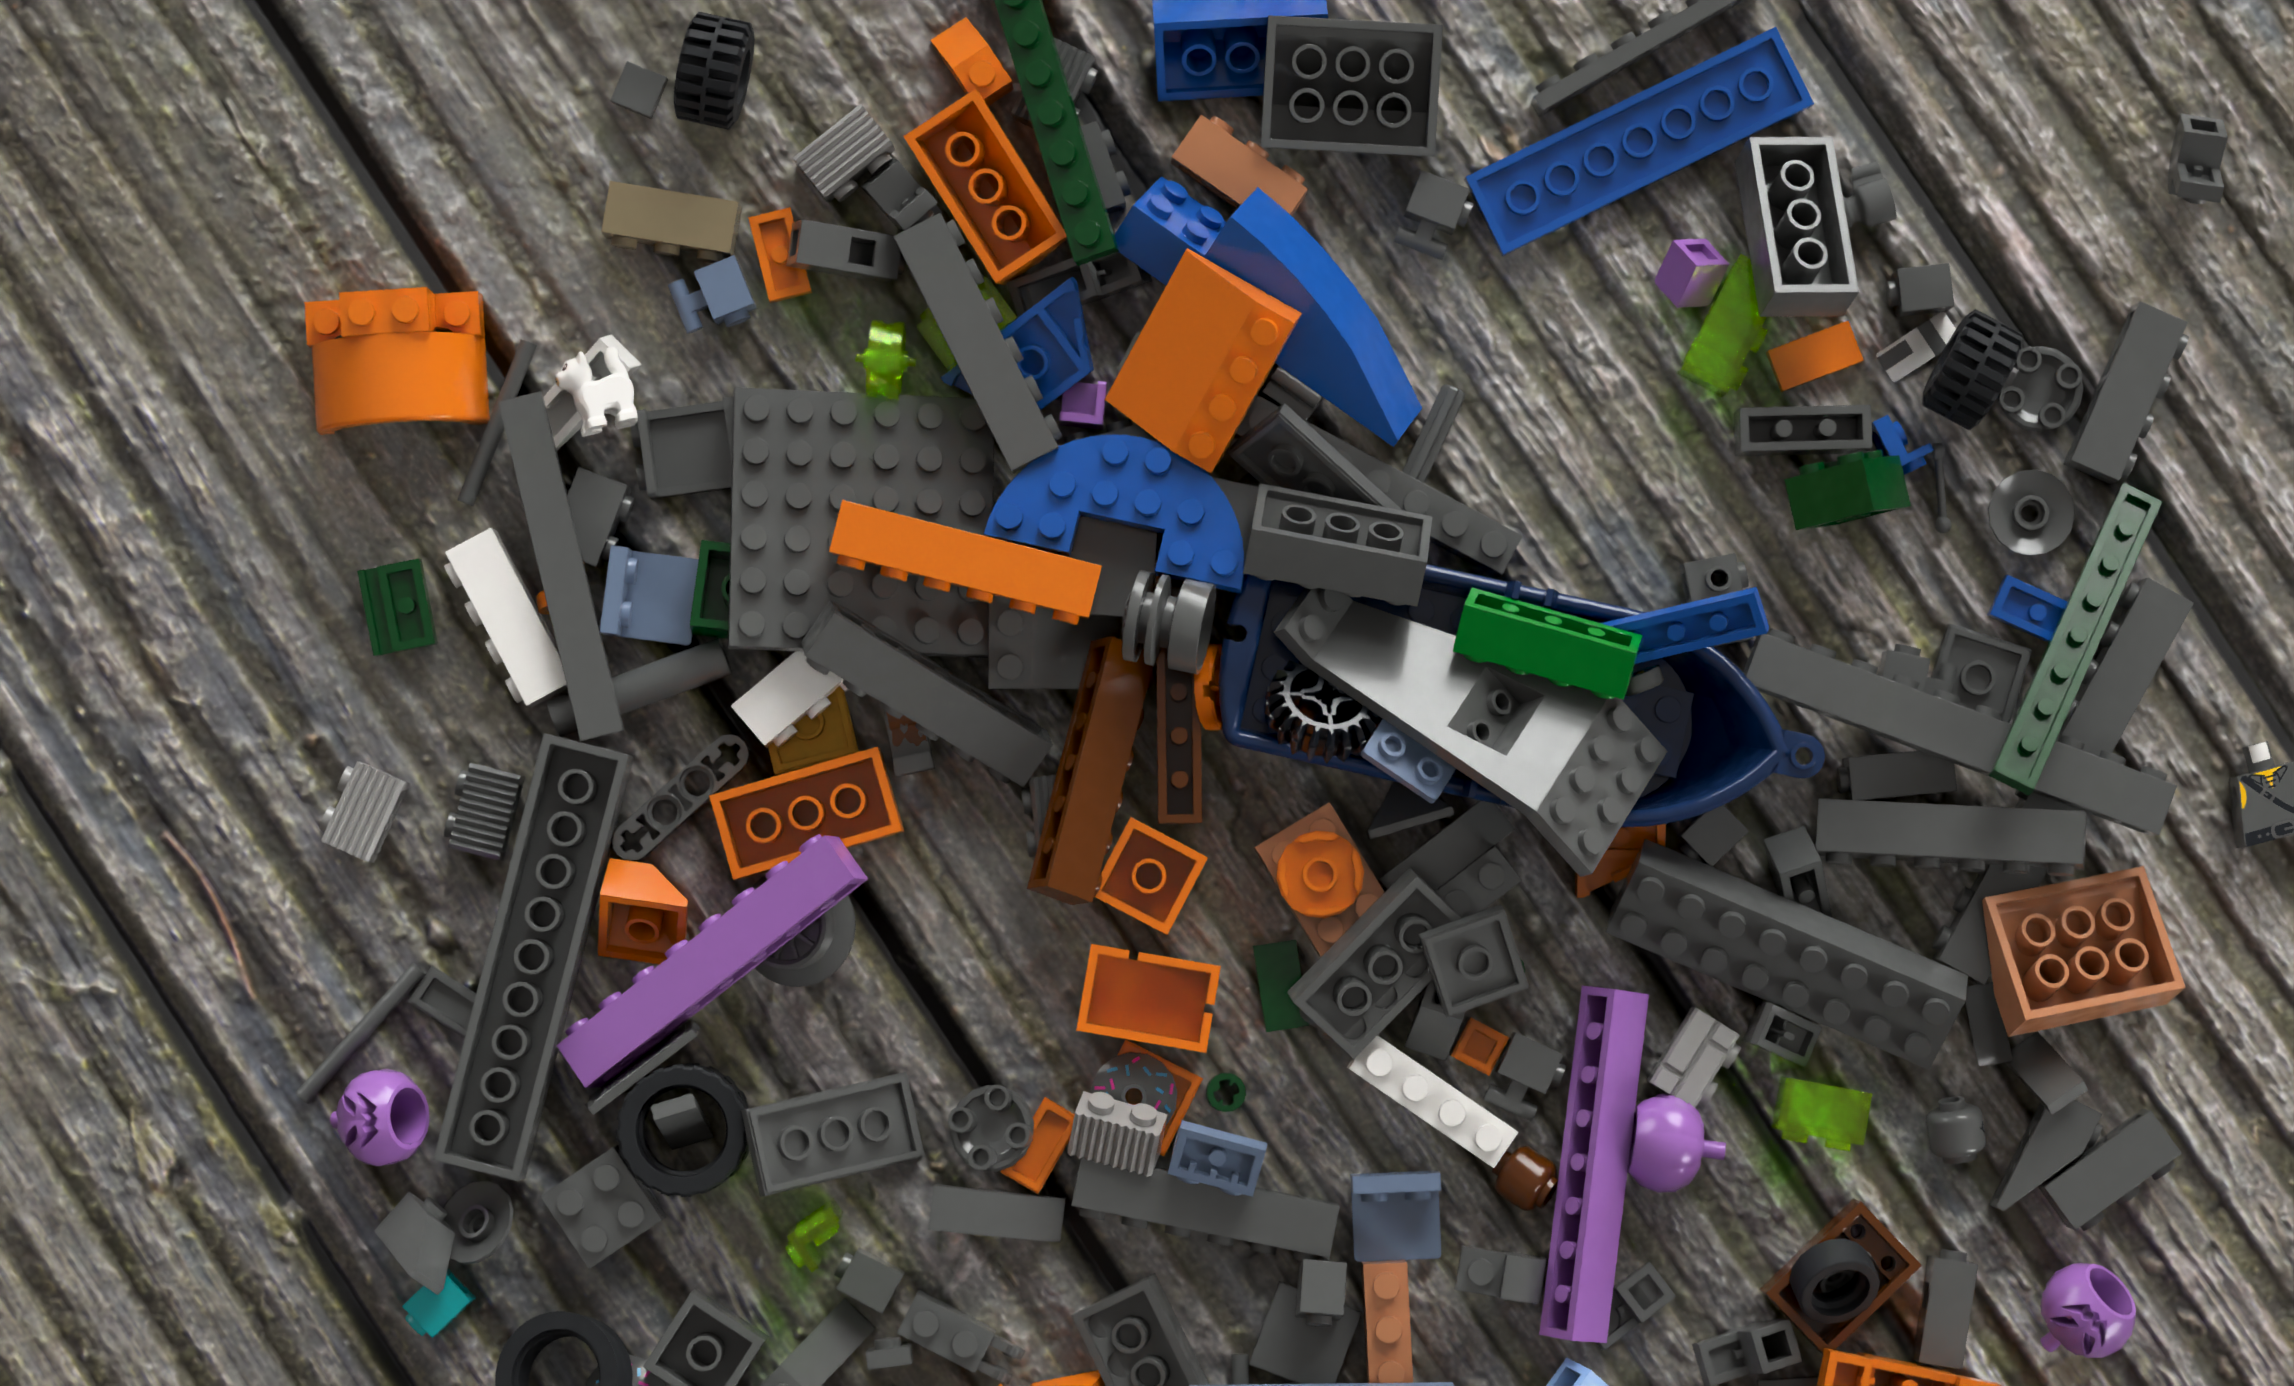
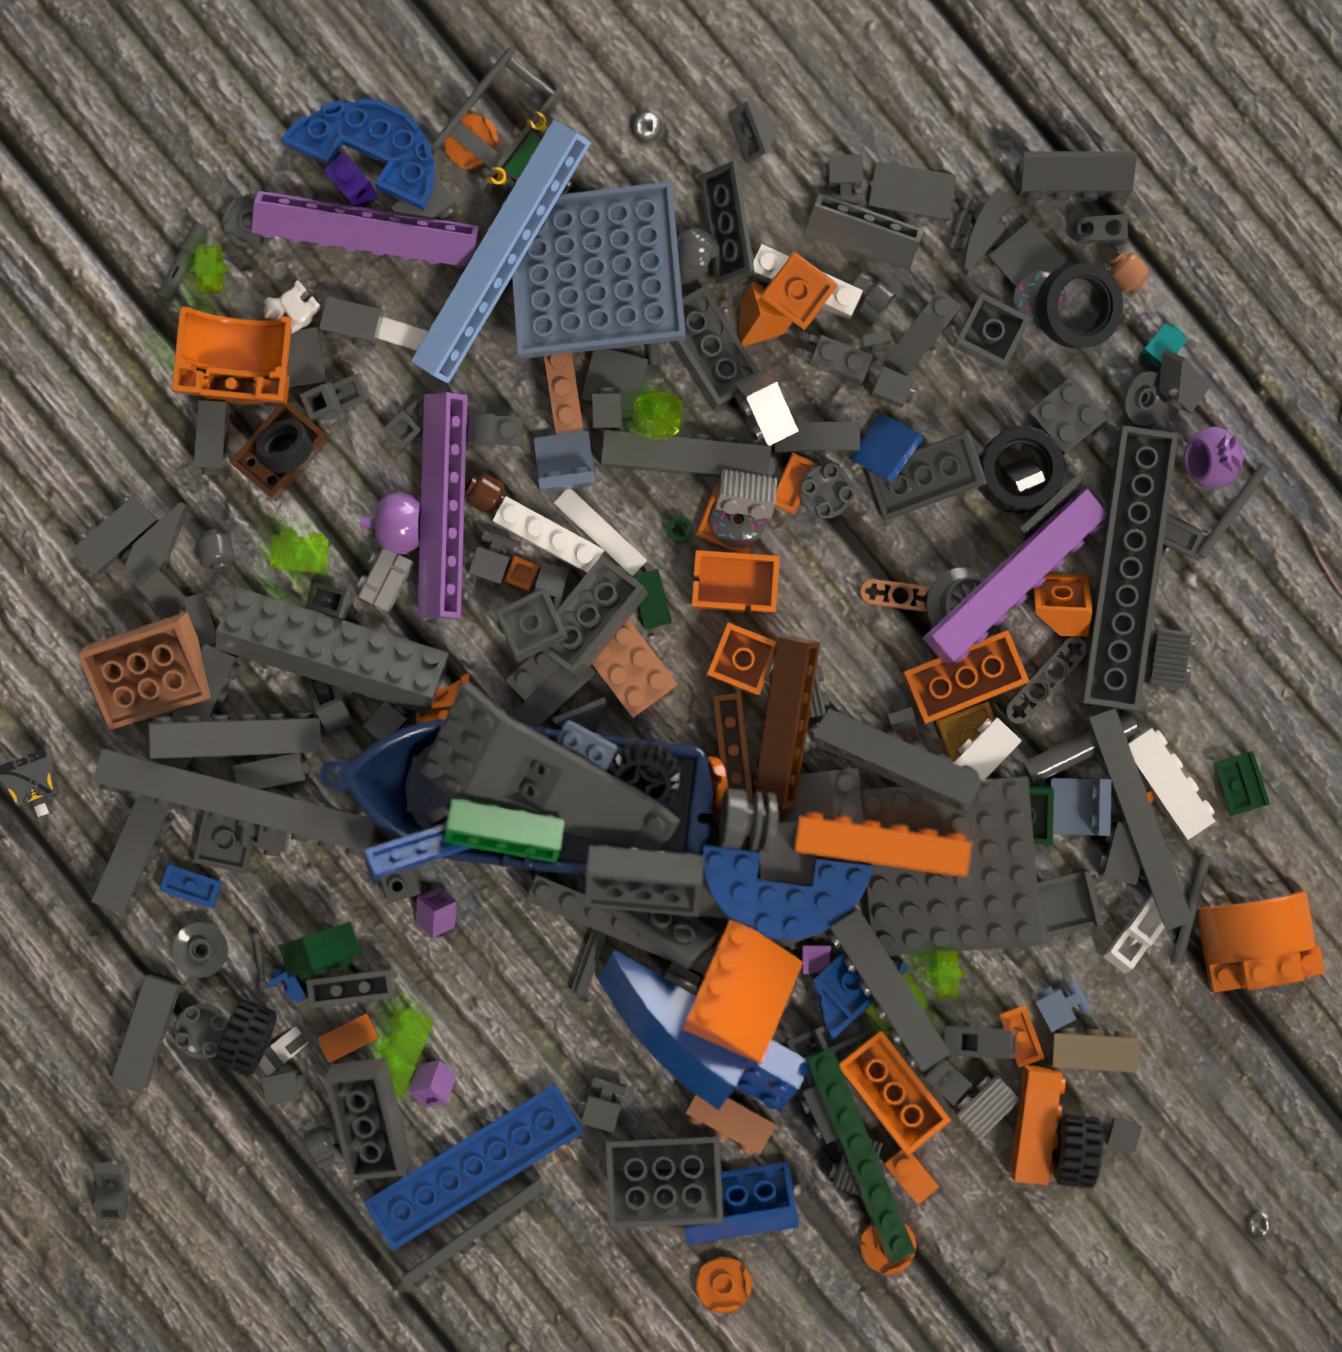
camera: 175 degrees right, 0 degrees up
light grey brick [319,761,410,863] -> none
white animal [555,347,638,437] -> none
clear neon green bracket [785,1198,843,1273] -> none
sand blue bracket [1167,1120,1267,1197] -> none
orange tile [1276,831,1364,918] -> none
plate [1989,482,2162,796] -> none
medium lavender piece [2040,1263,2136,1358] -> none
none -> medium lavender panel [416,887,456,937]
none -> white sticker [554,489,647,576]
none -> clear neon green wheel [632,391,683,439]
none -> brick [734,369,798,446]
none -> blue tile [850,413,924,483]
none -> nougat beam [860,579,931,613]
none -> orange brick [1009,1065,1065,1185]

